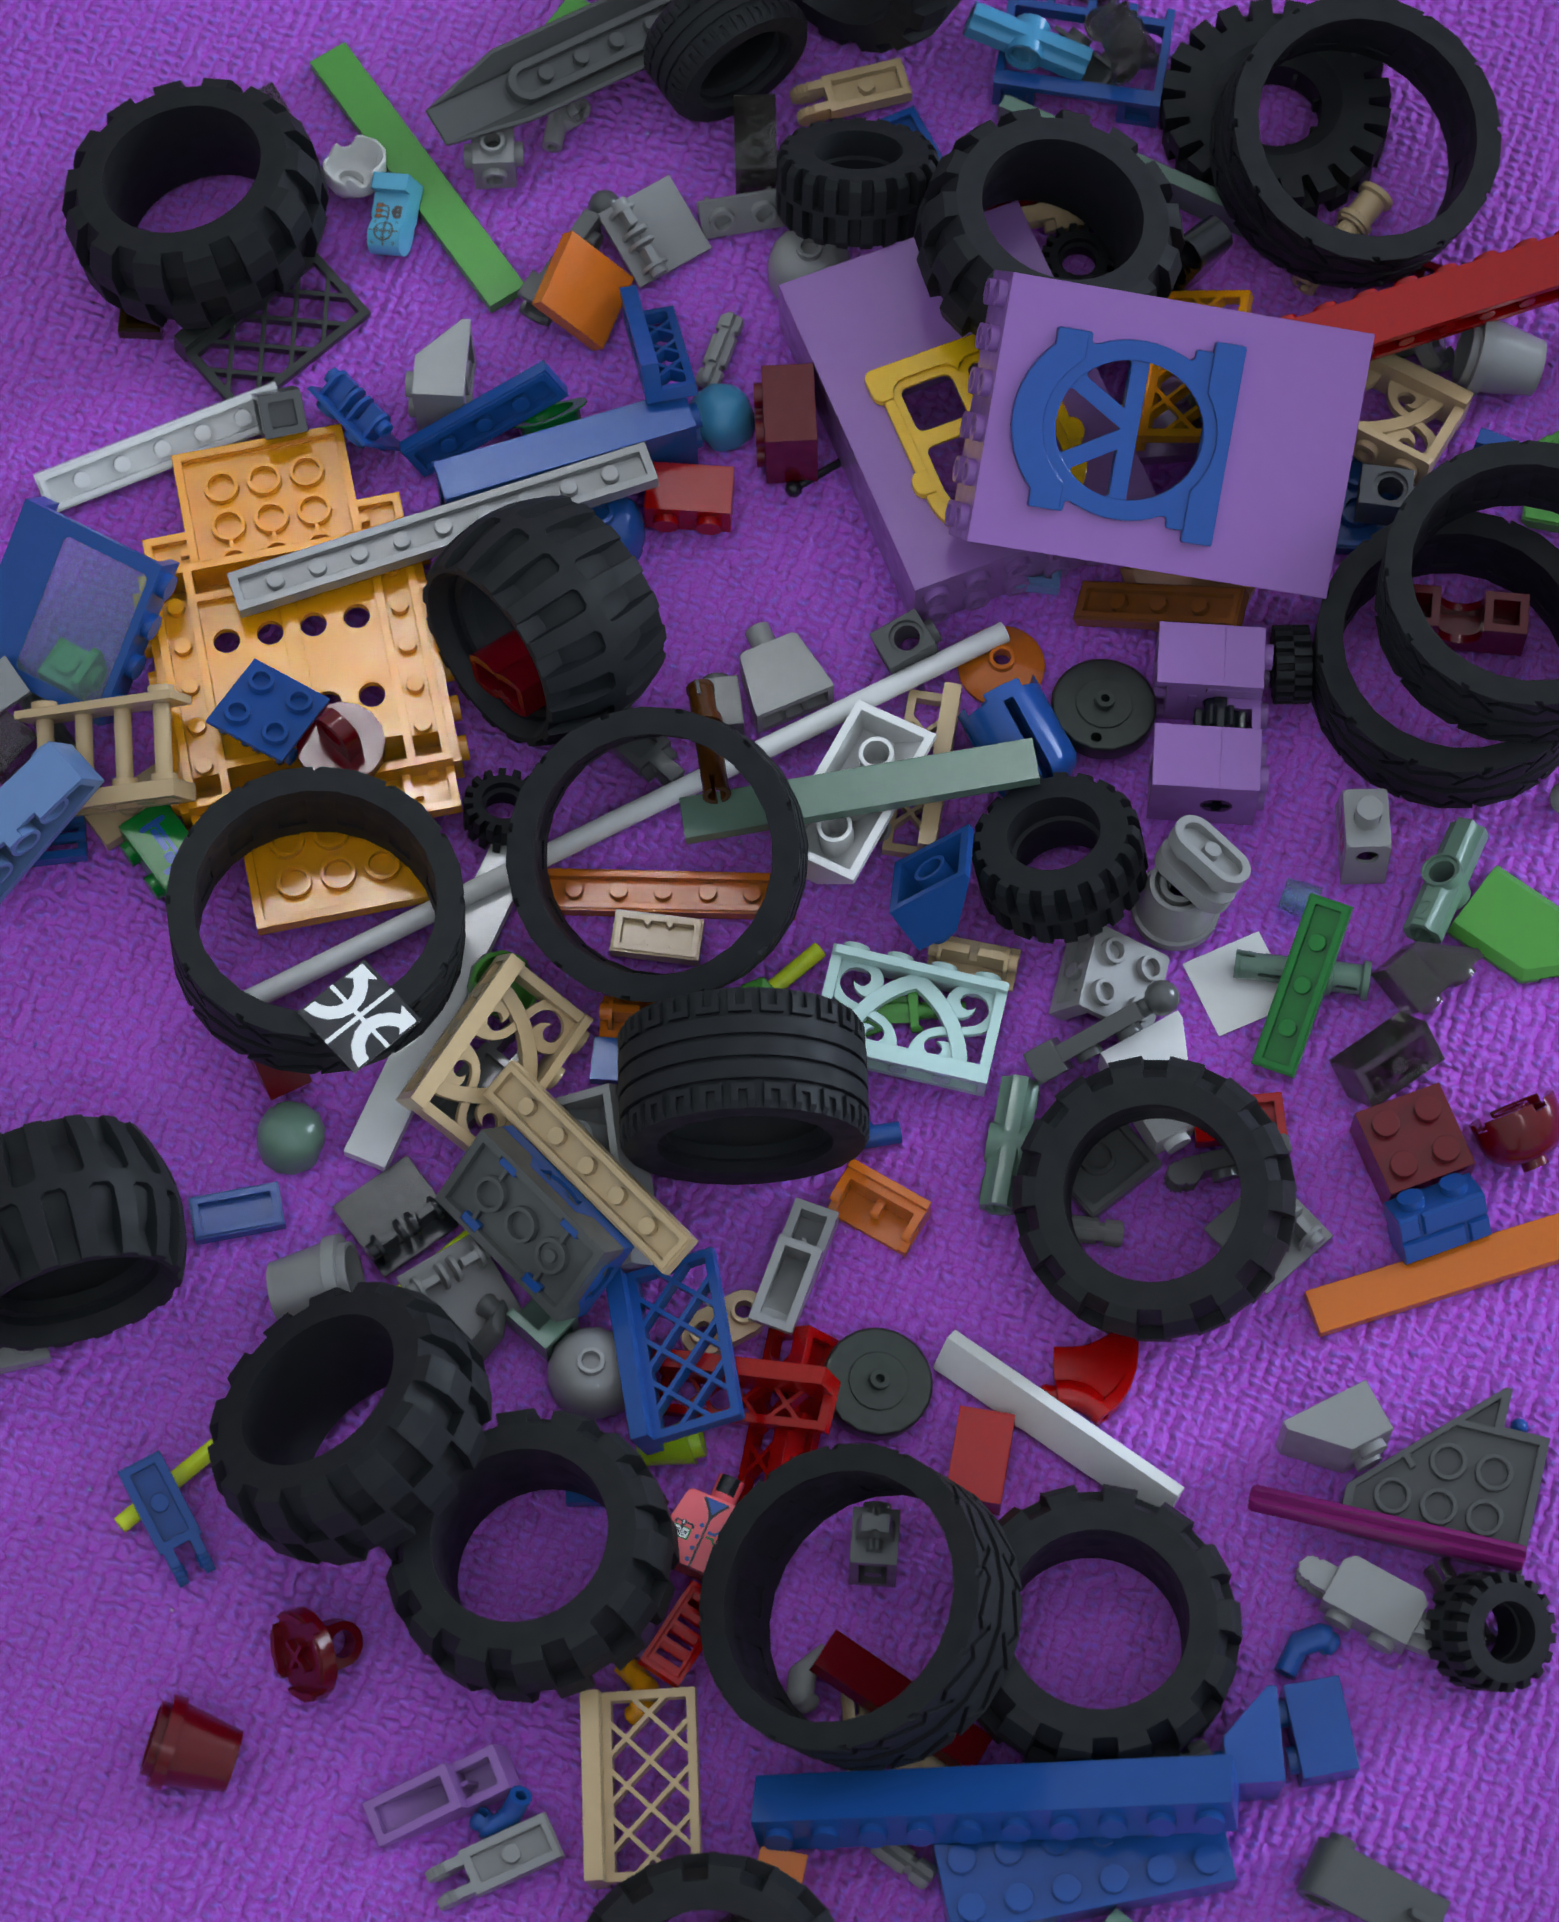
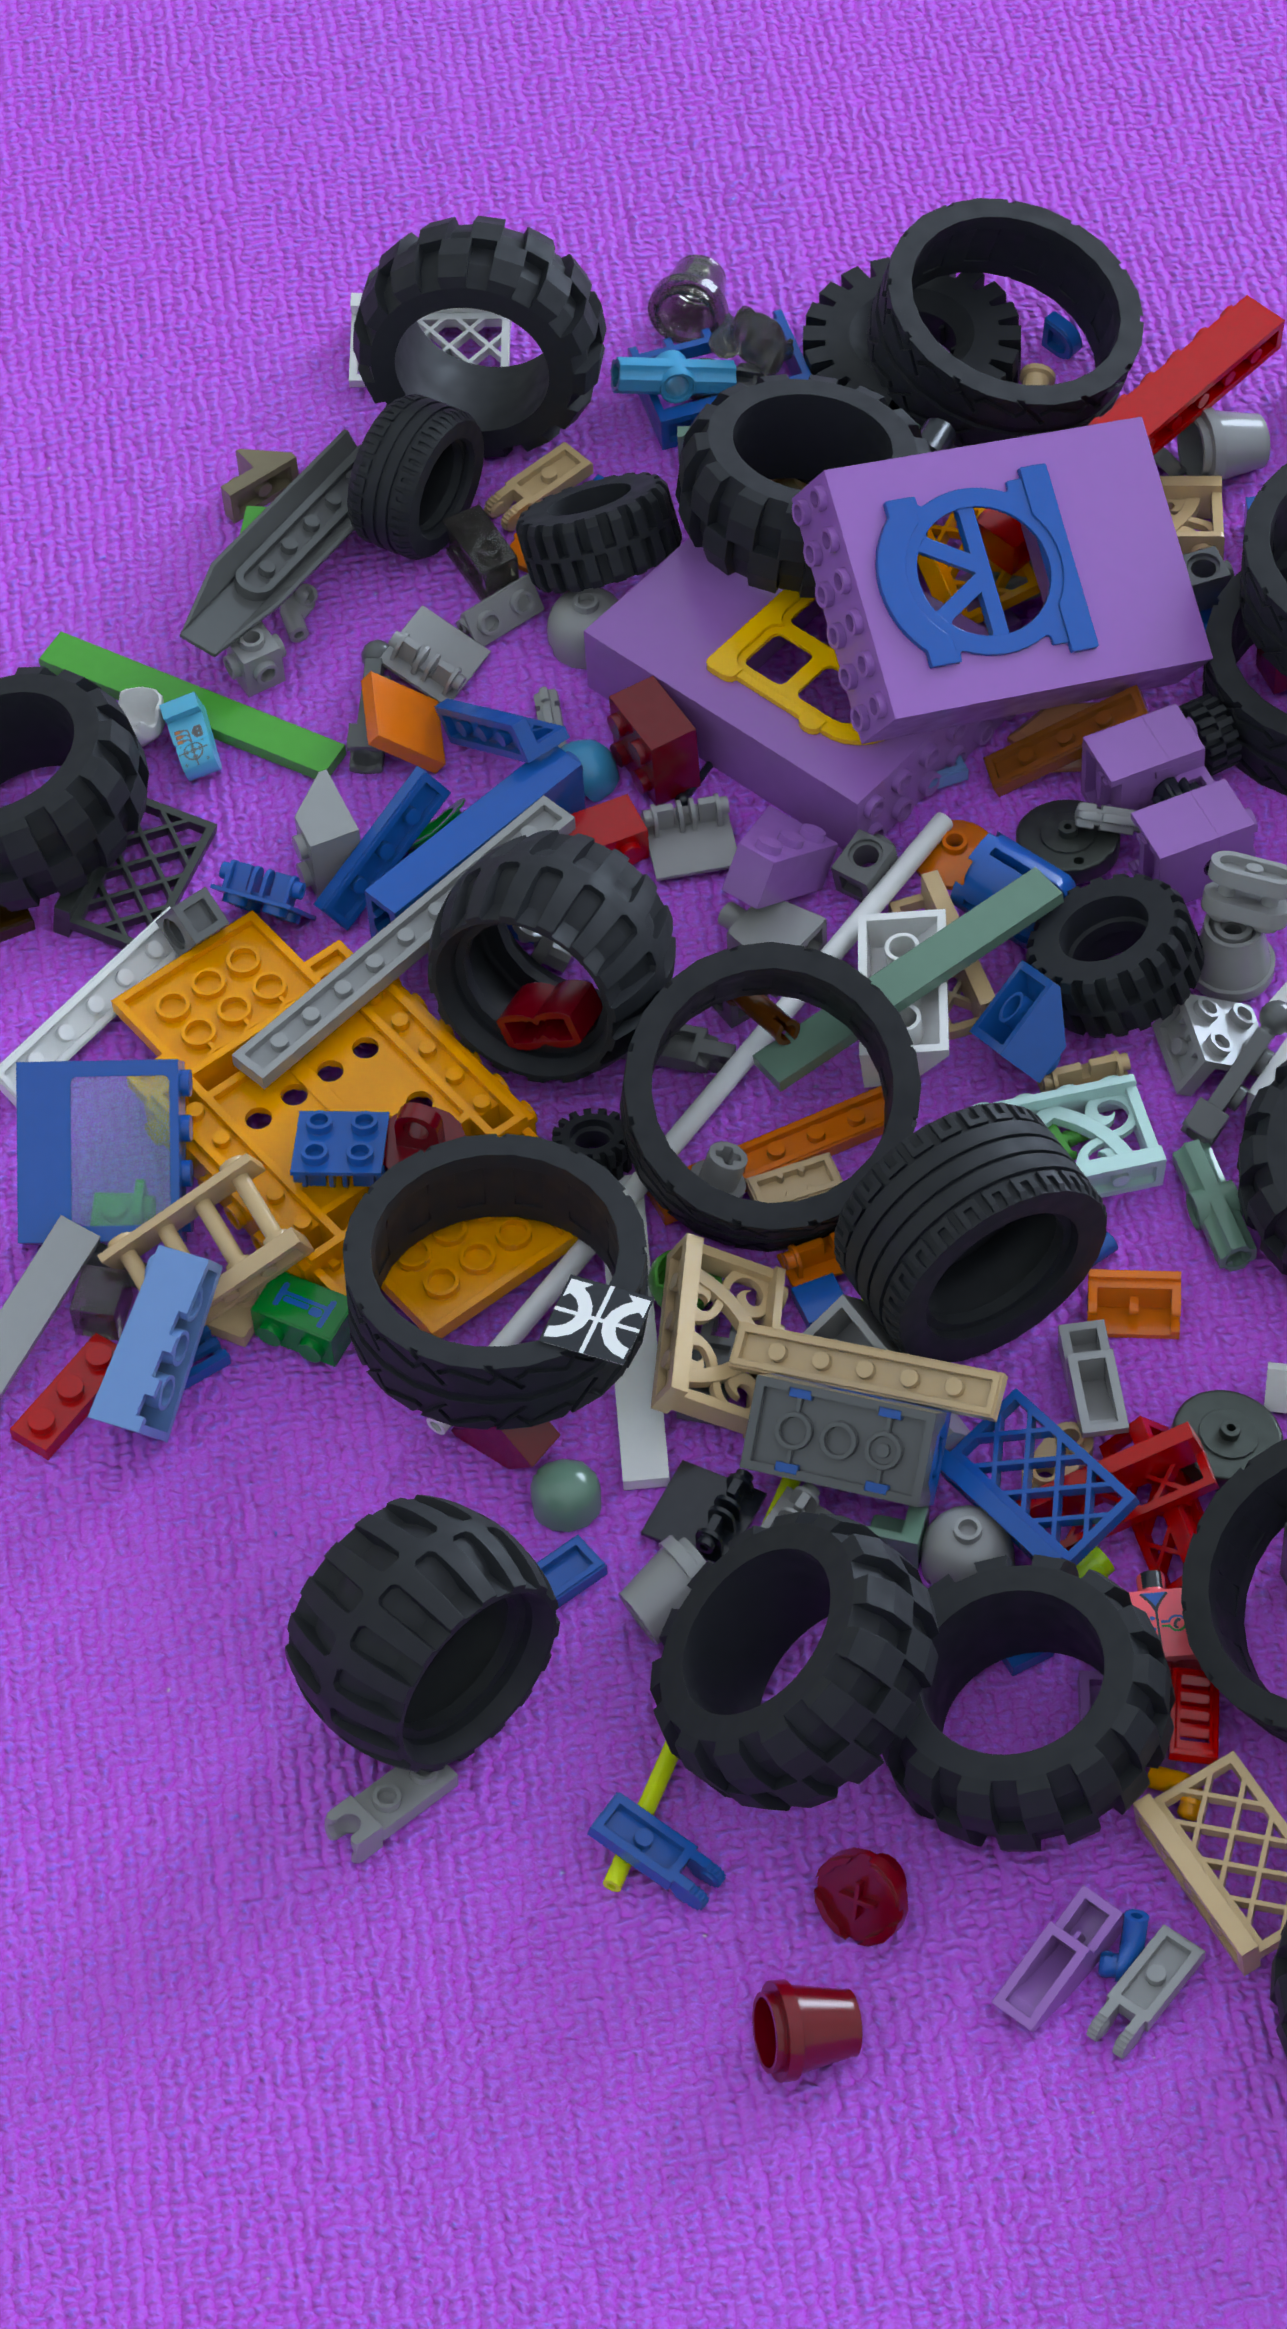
camera: 25 degrees left, 15 degrees down
none -> light grey hinge [641,793,737,881]
none -> light grey piece [691,1141,748,1198]
none -> medium lavender wedge [722,805,839,909]
none -> blue tile [1041,311,1082,359]
none -> light grey axle [1074,802,1141,836]

